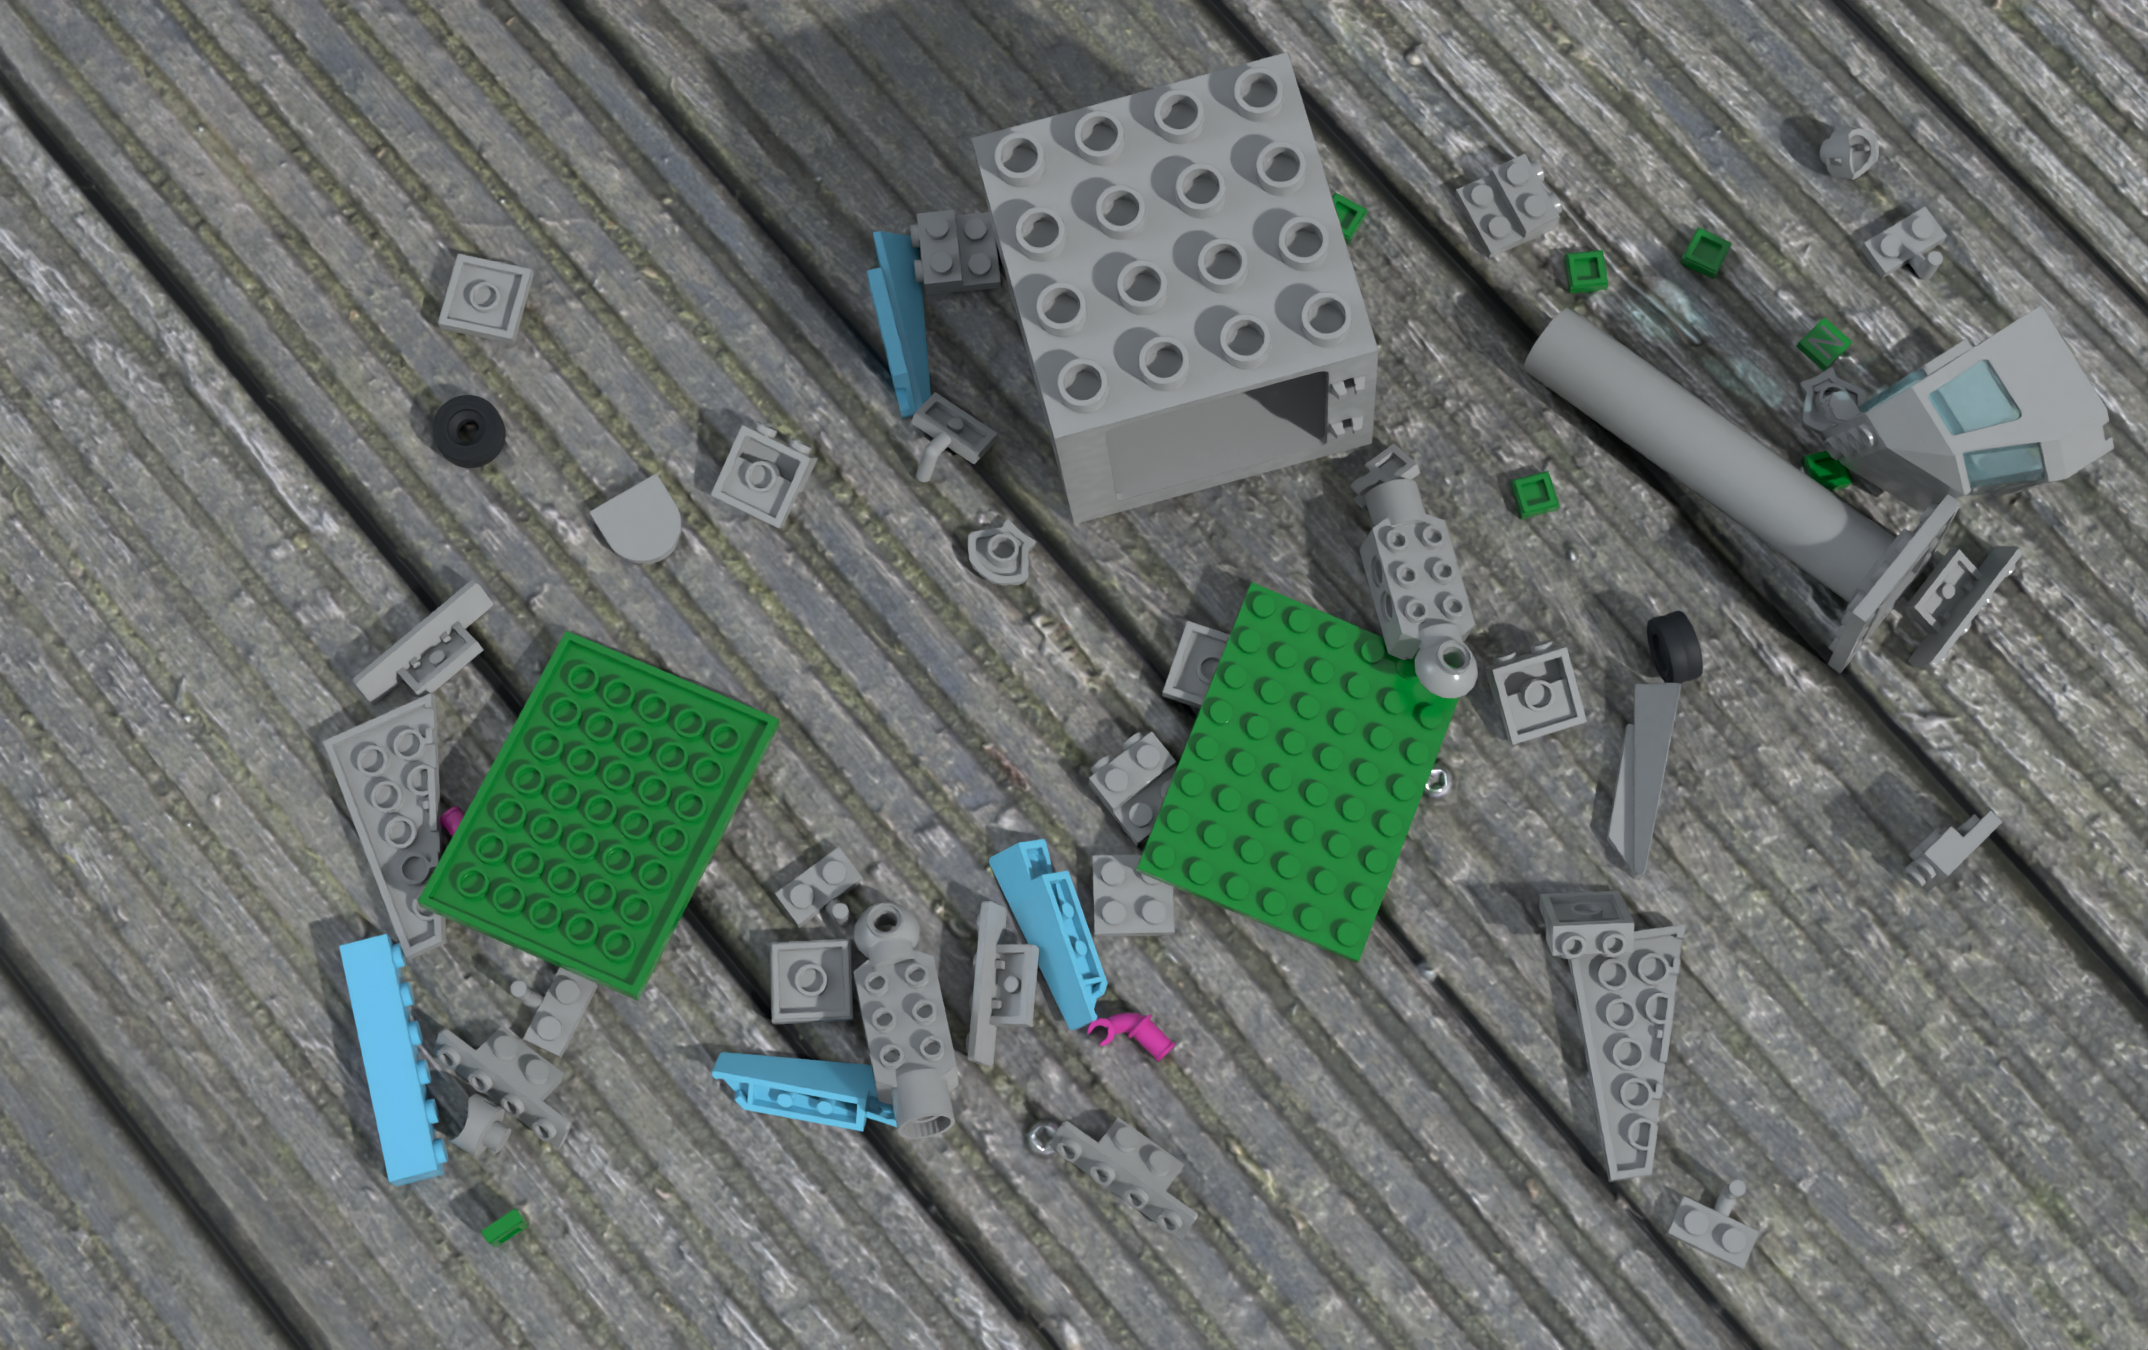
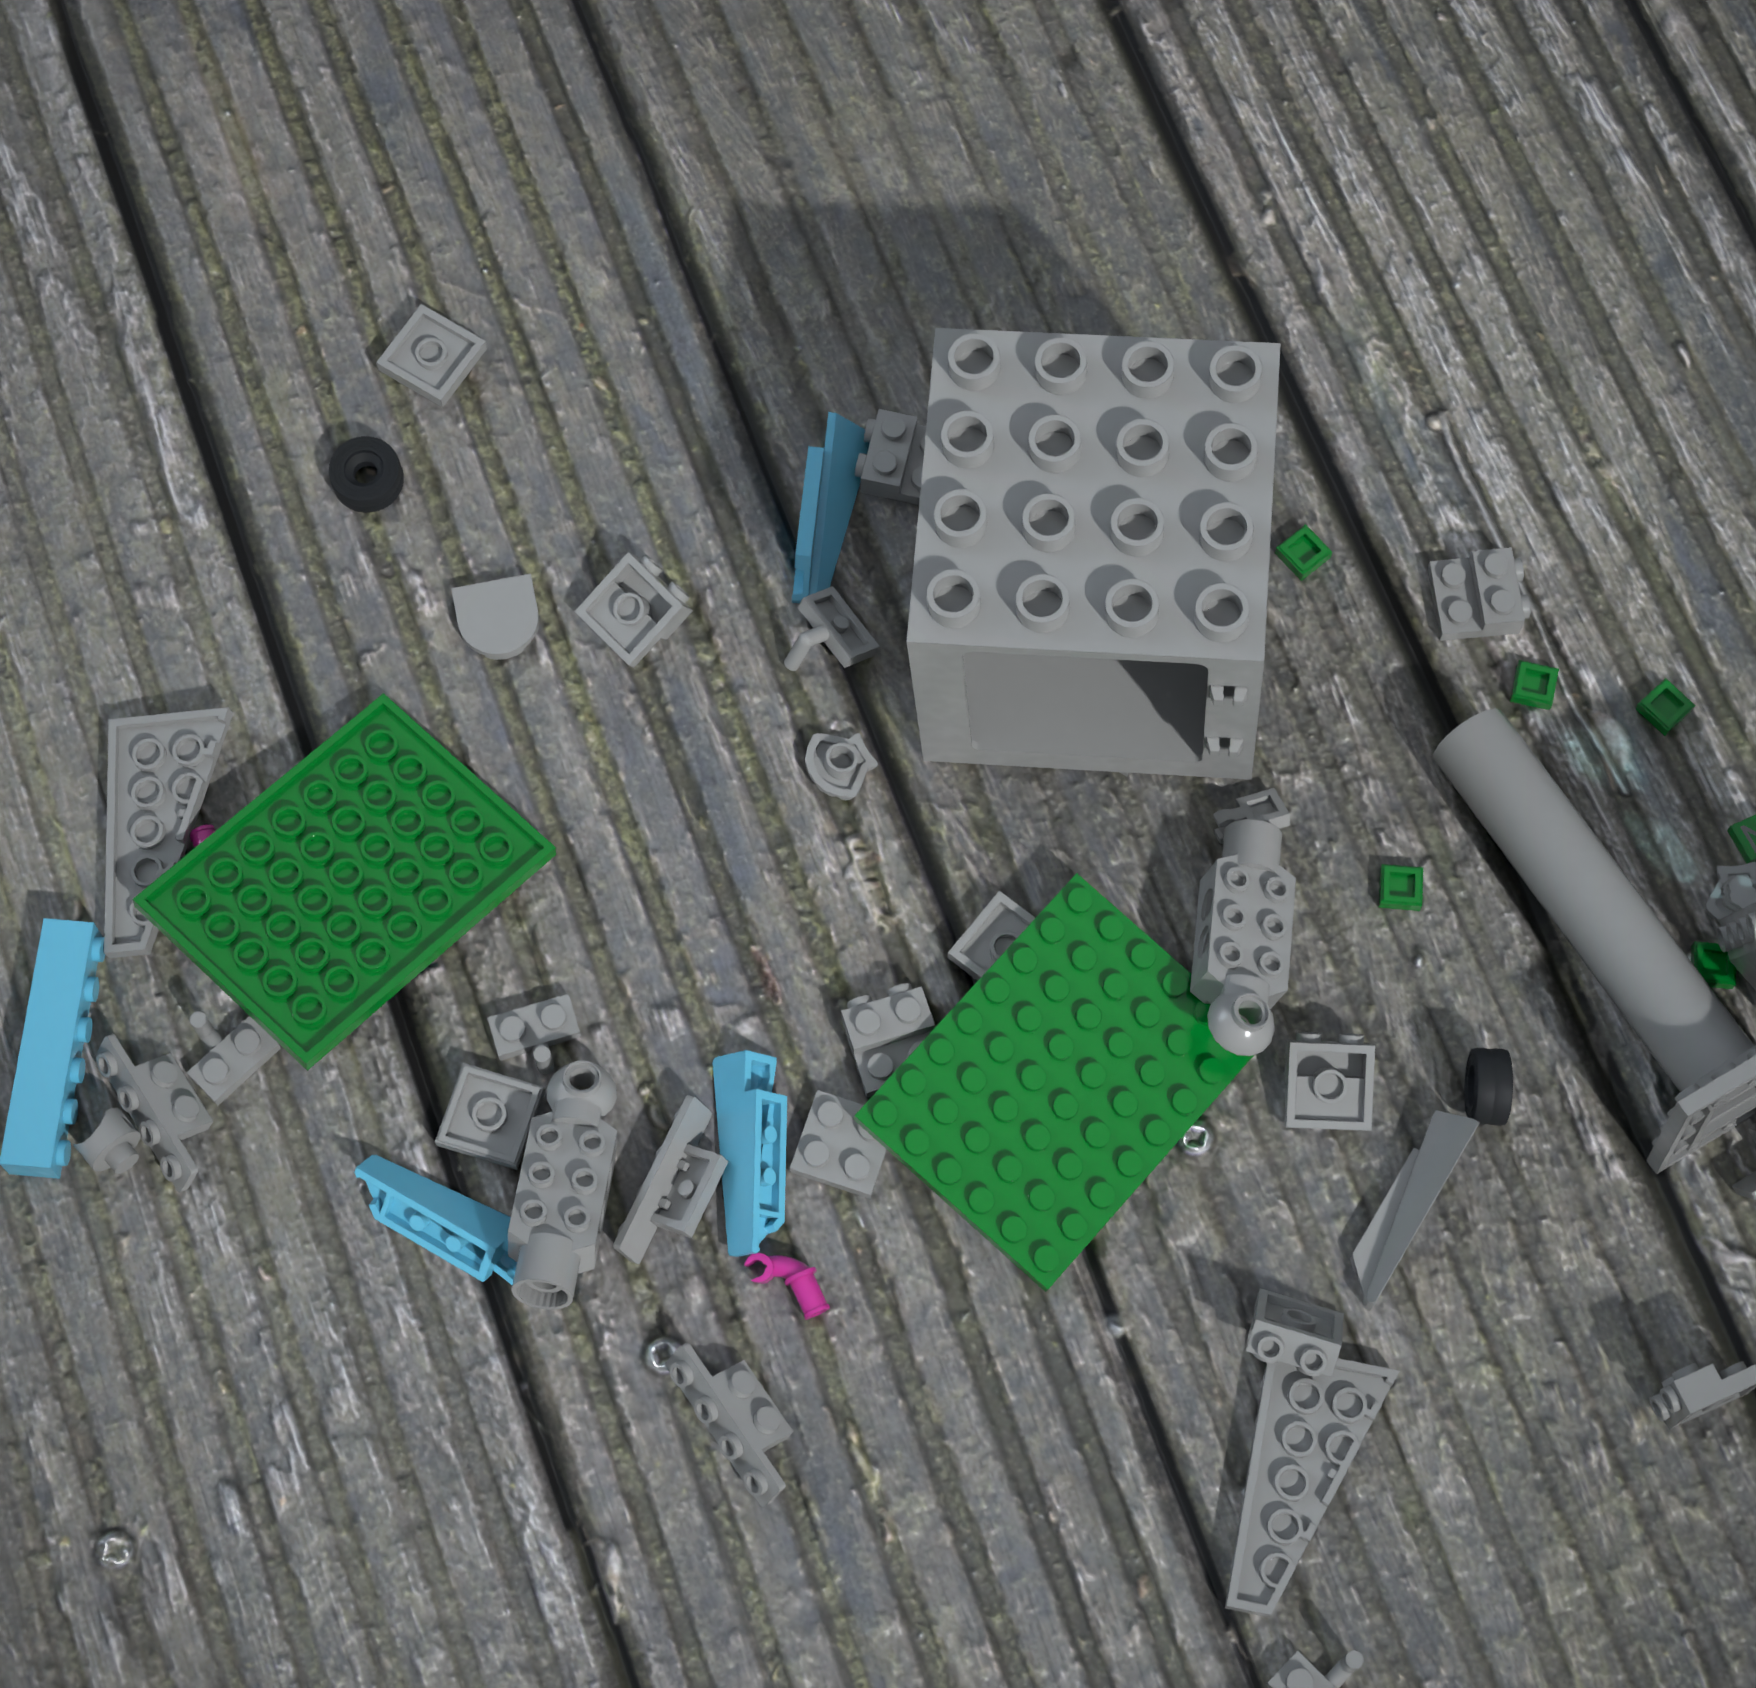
camera: 20 degrees right, 5 degrees down
light grey bracket [353,580,493,705] -> none
green tile [481,1208,529,1247] -> none

